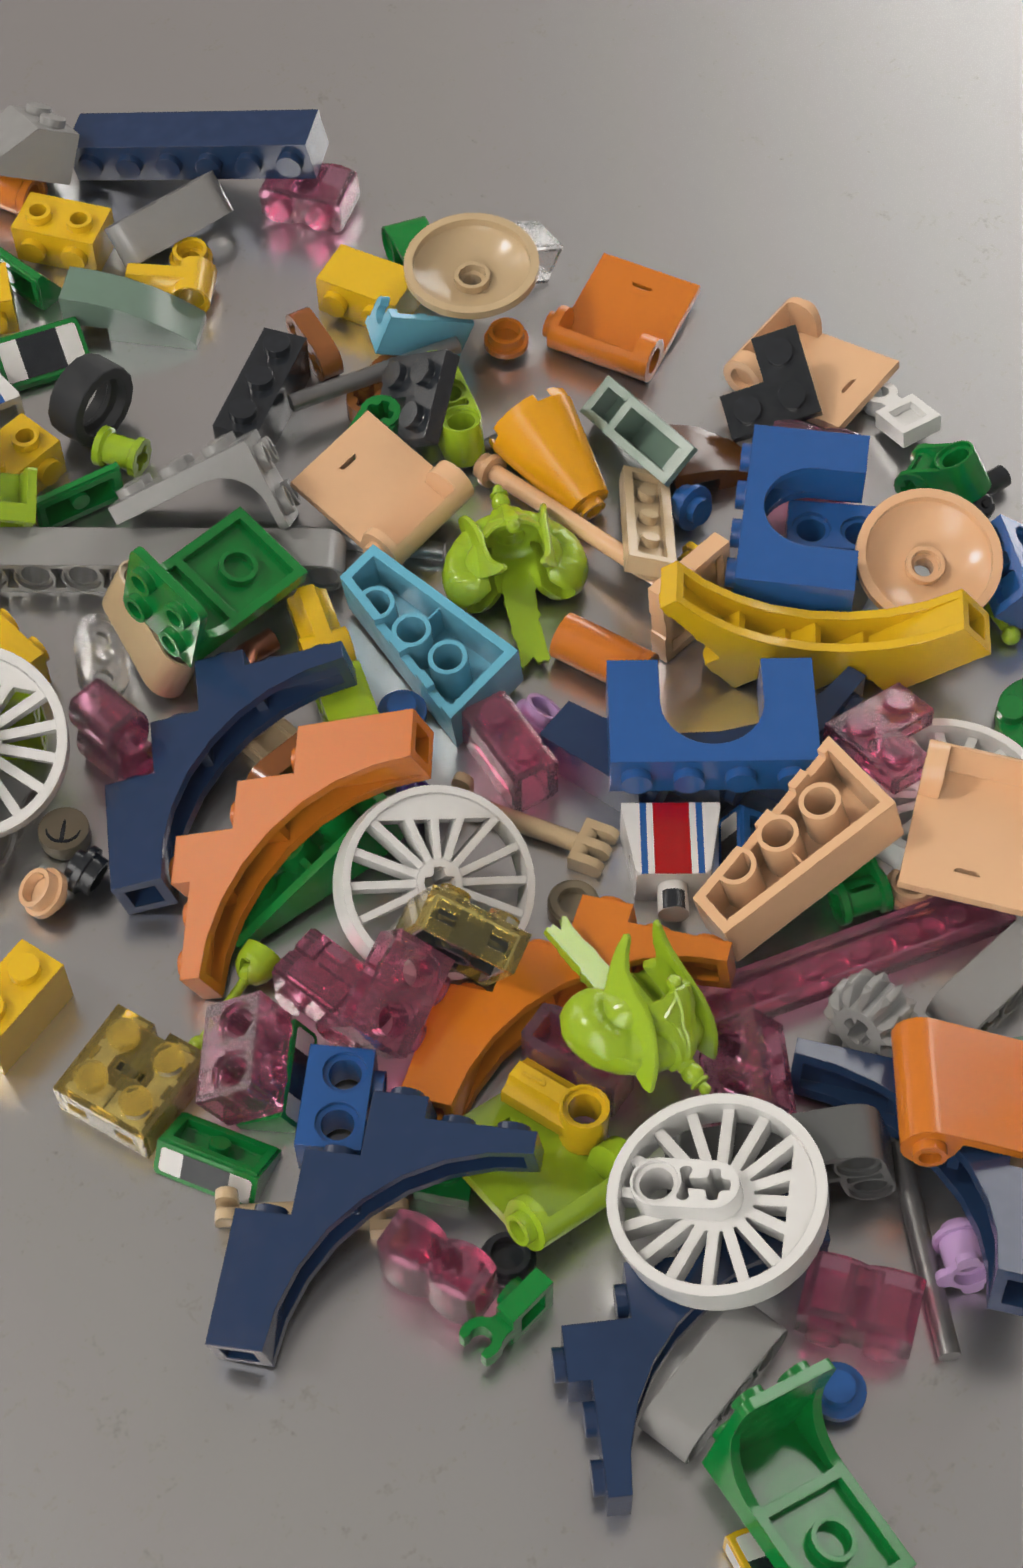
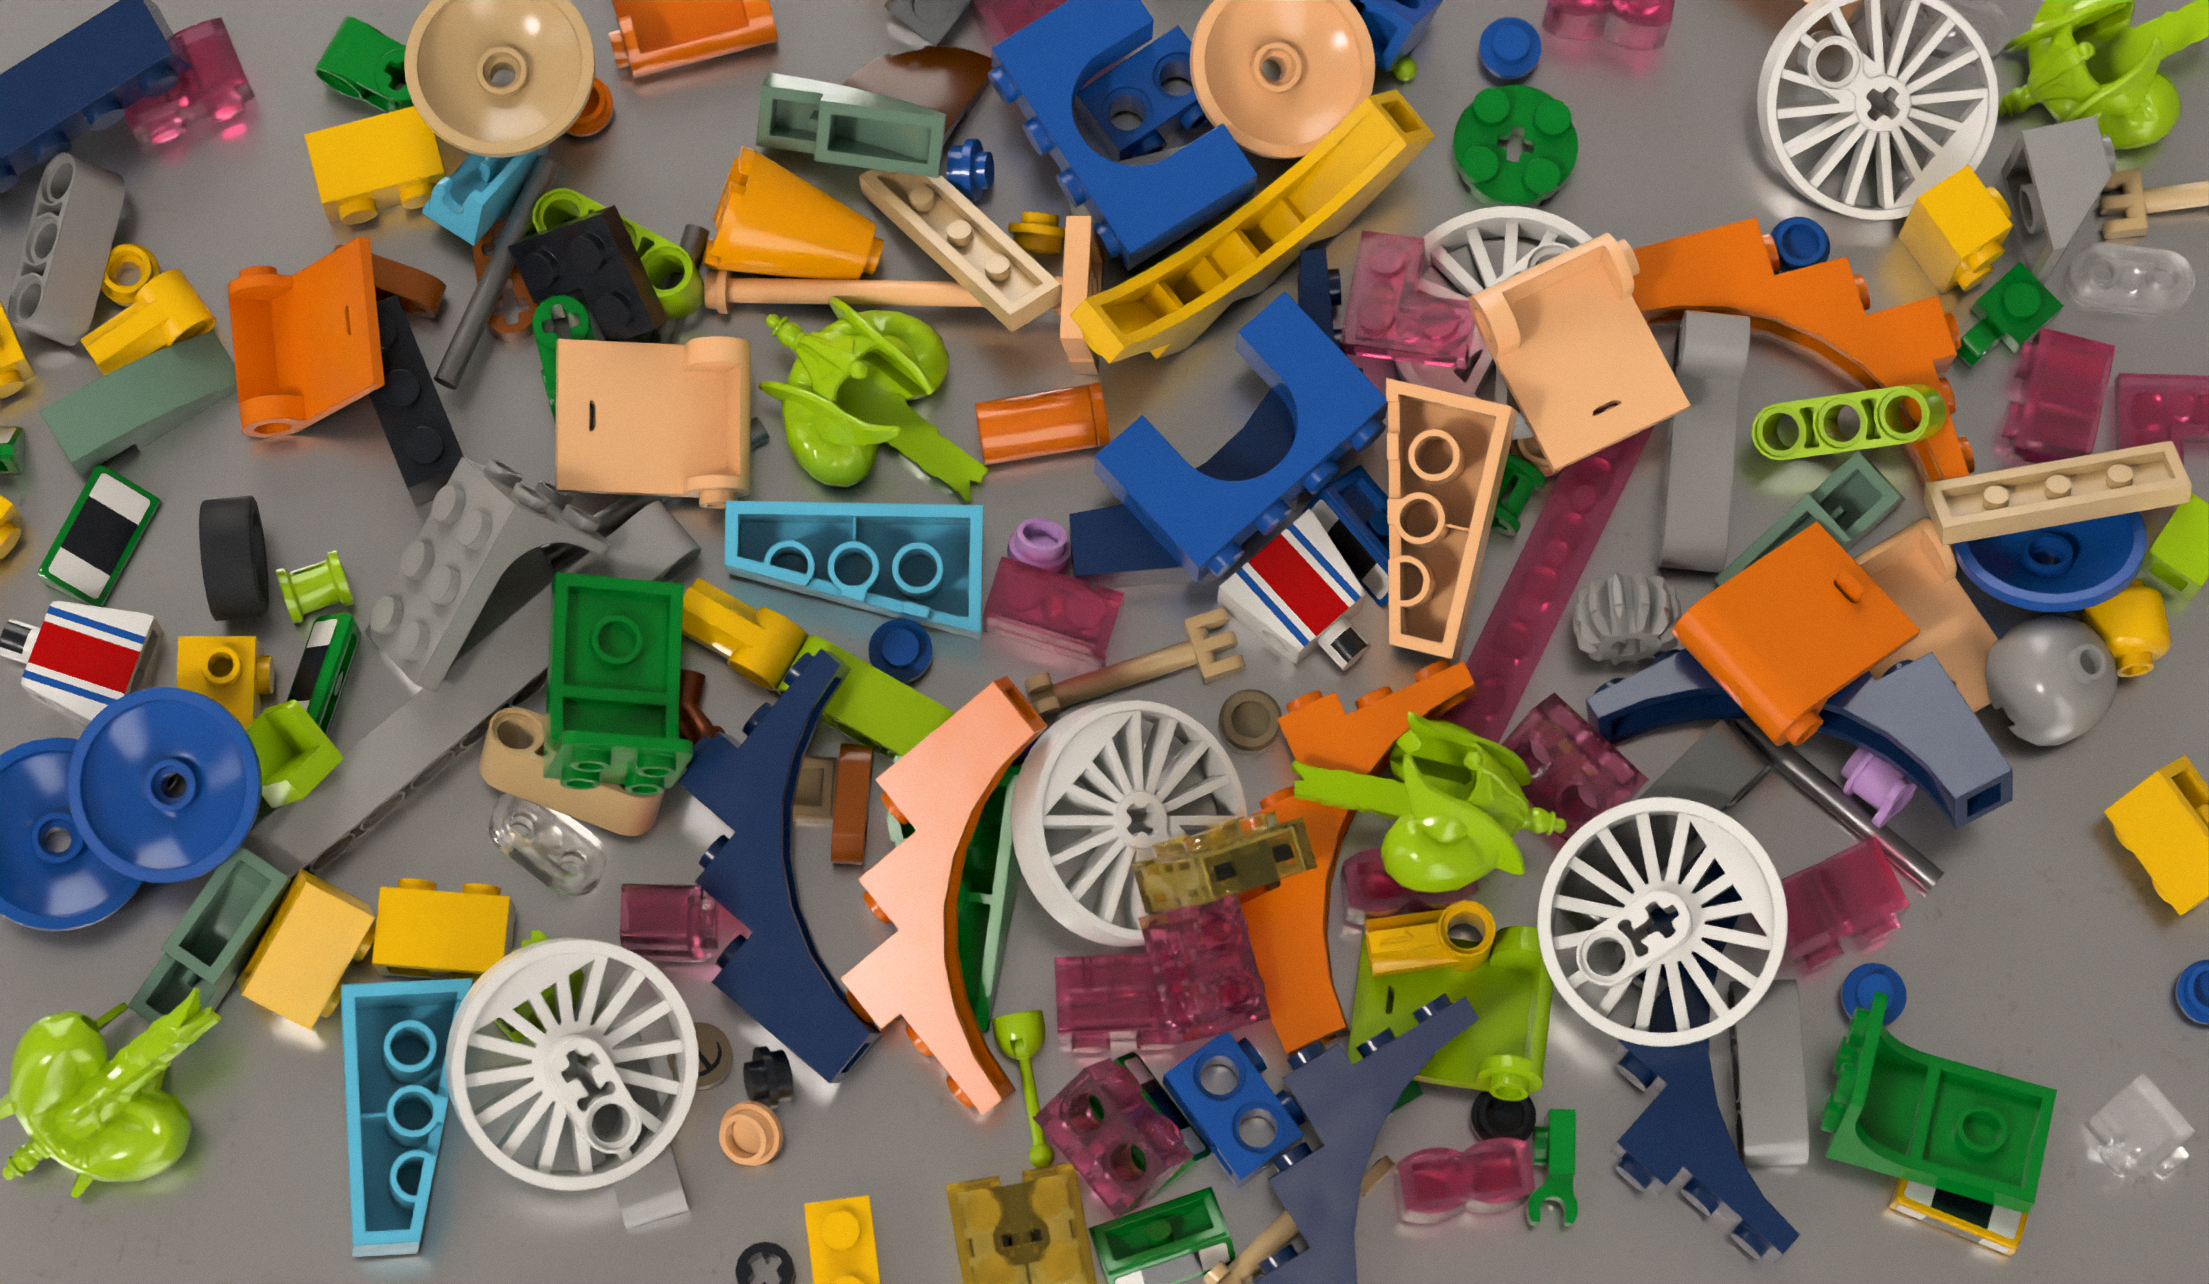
camera: 45 degrees left, 20 degrees up
none -> orange door [227,237,385,438]

